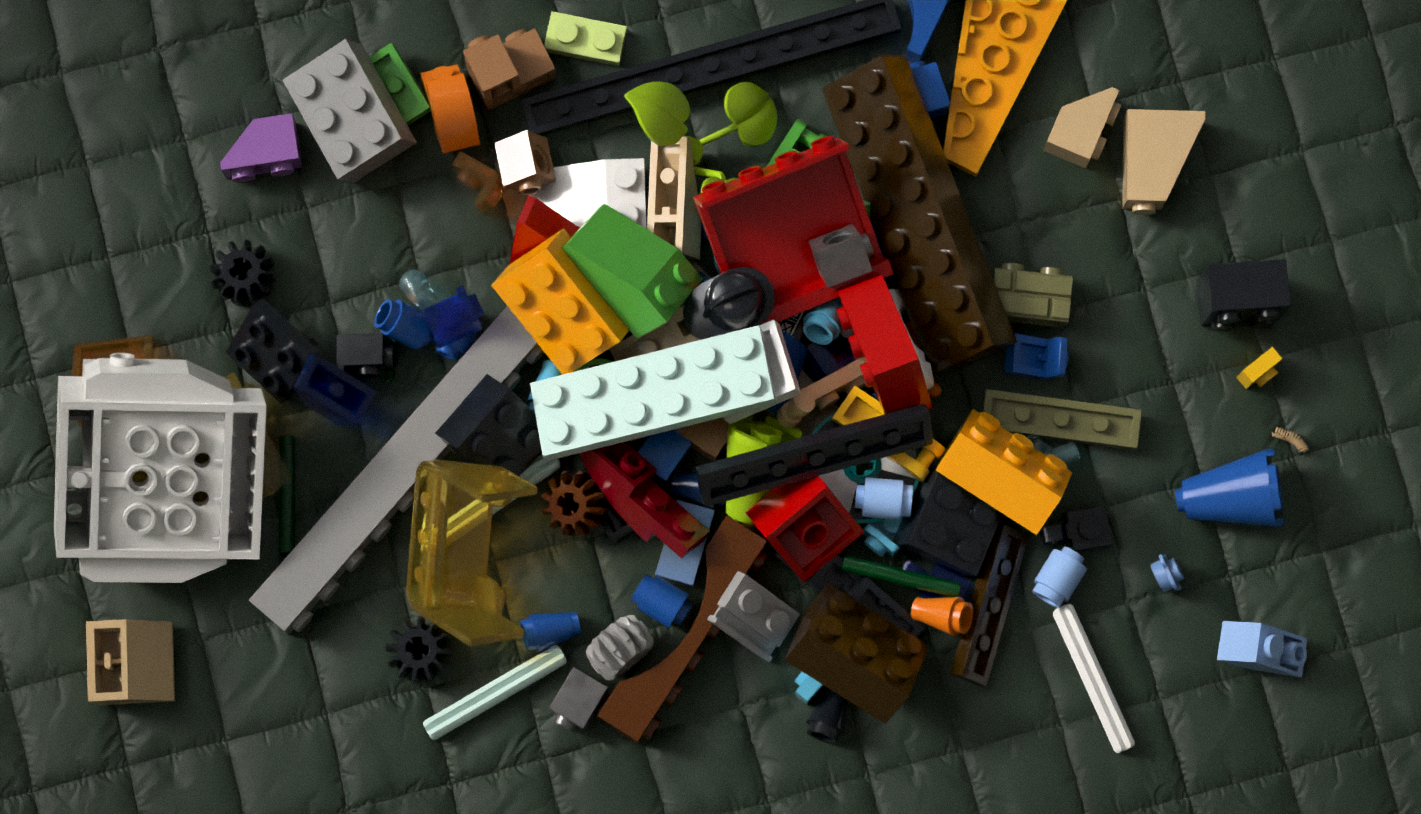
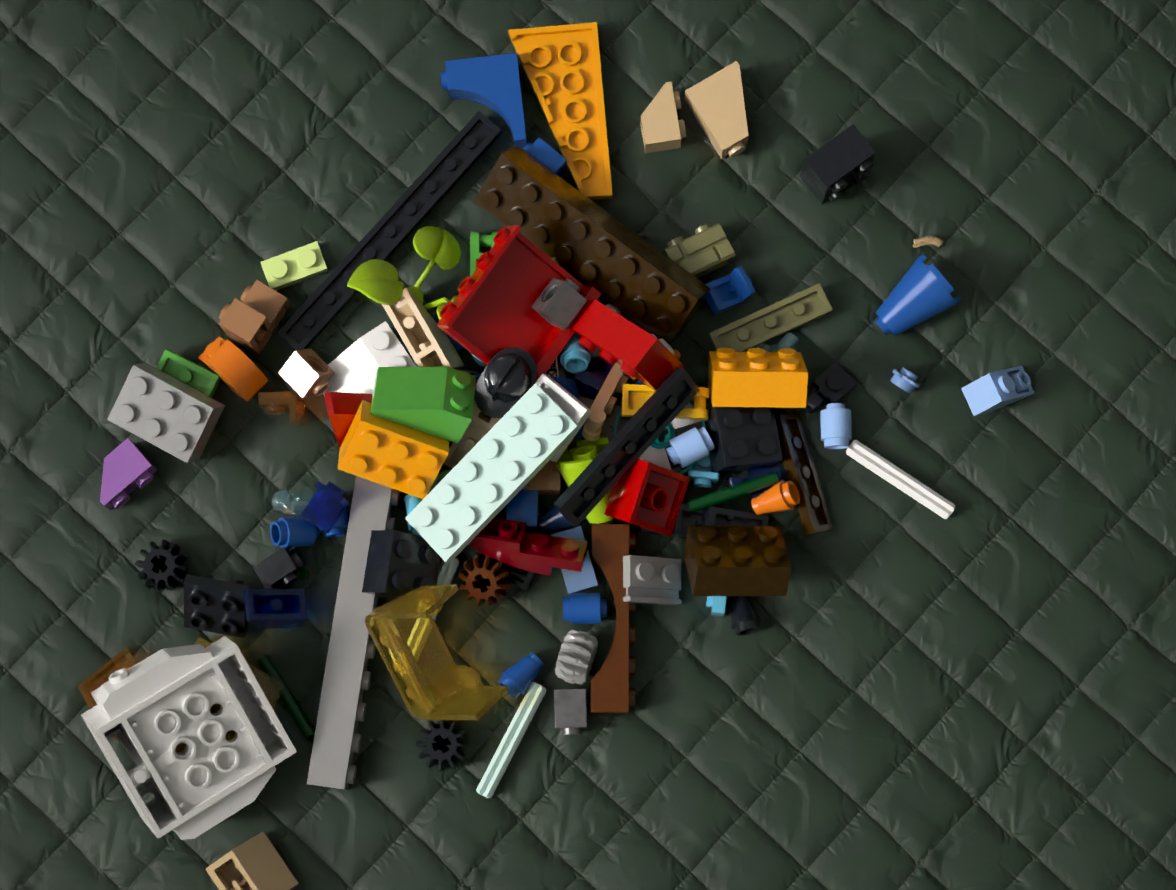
camera: 25 degrees left, 0 degrees up
yellow plate [1236,347,1282,389] -> none

